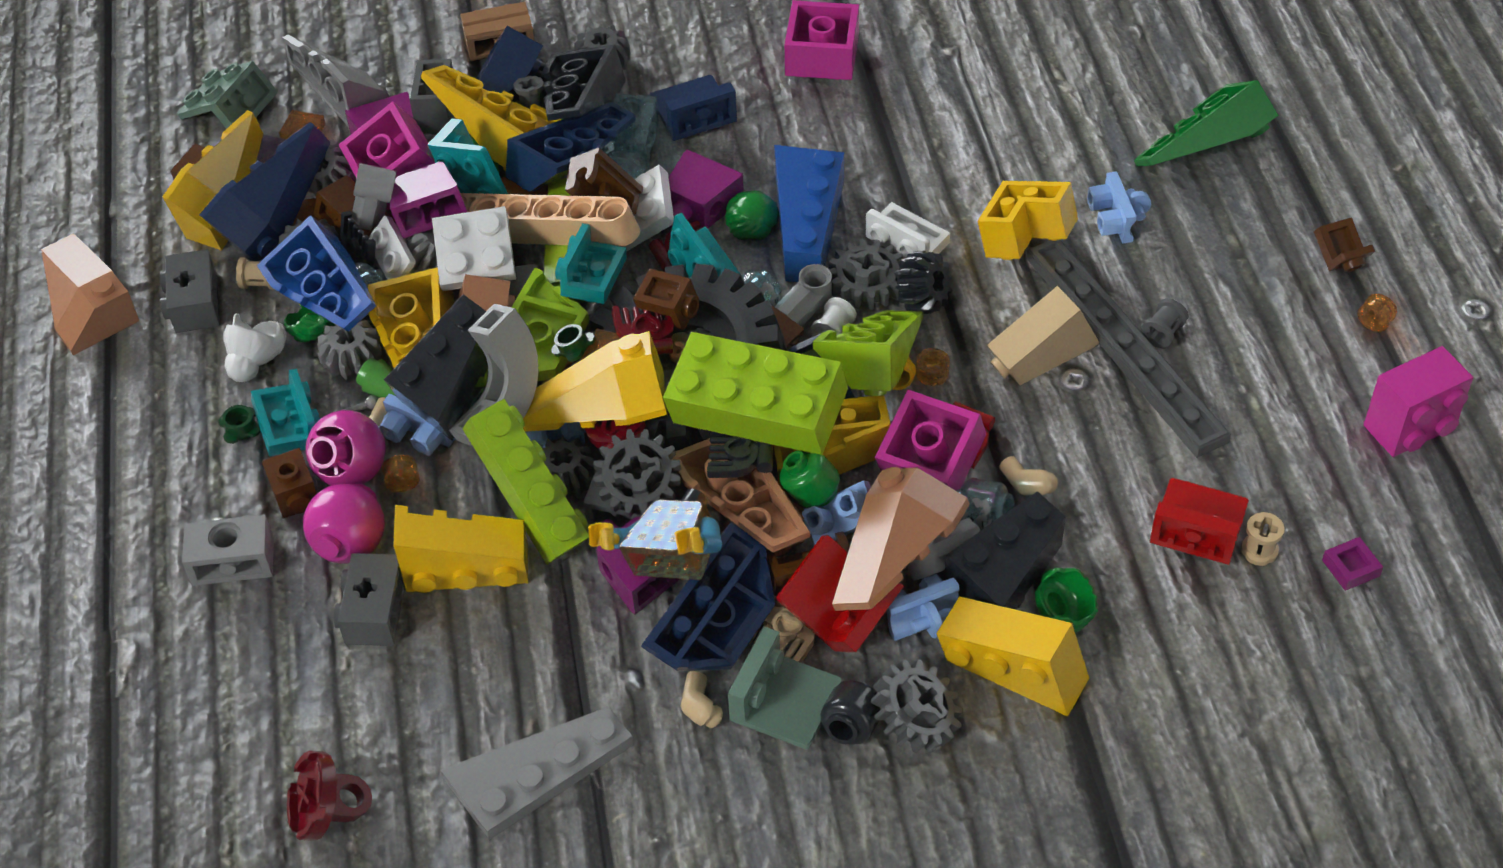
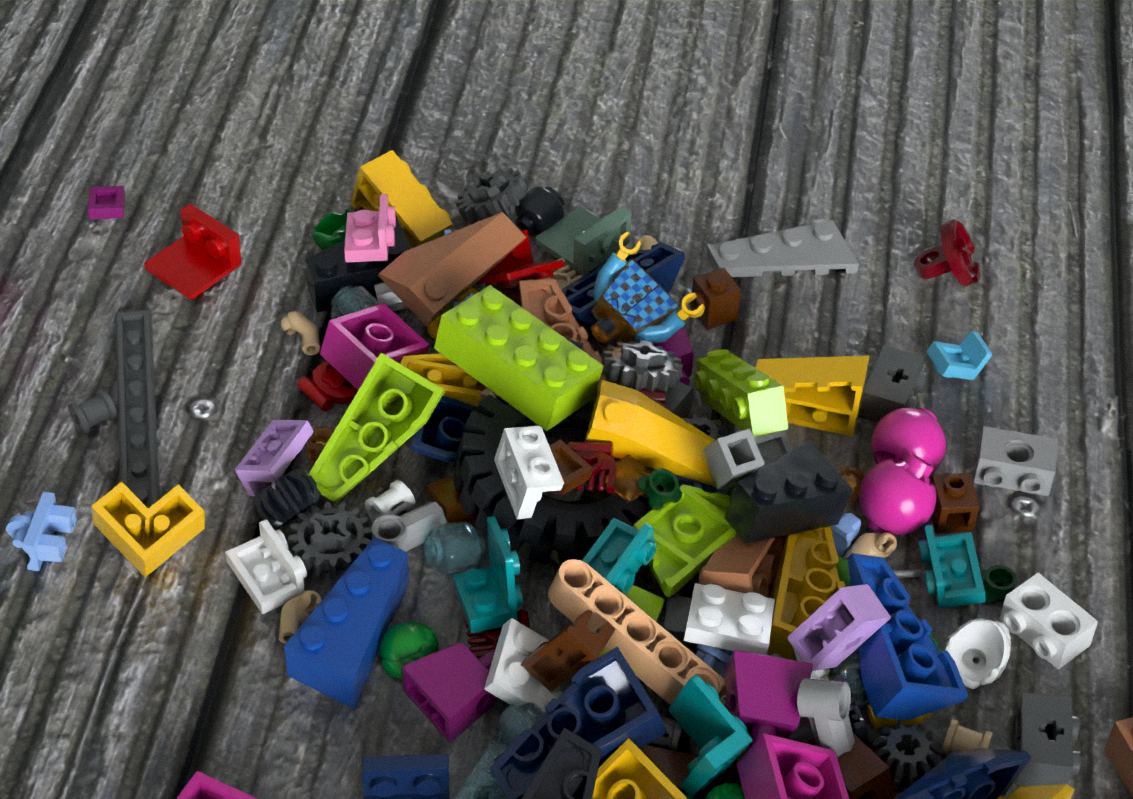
camera: 165 degrees left, 5 degrees down
tan slope [987,286,1100,385] -> none
tan bush [1241,512,1284,566] -> none
none -> lavender bracket [235,420,314,497]
none -> tan arm [278,590,322,644]
none -> bright pink bracket [344,194,396,263]
none -> white bracket [494,426,564,519]
none -> reddish brown brick [690,268,741,330]
none -> lavender brick [787,584,891,671]
none -> medium azure bracket [926,331,992,380]
none -> white brick [999,573,1098,670]

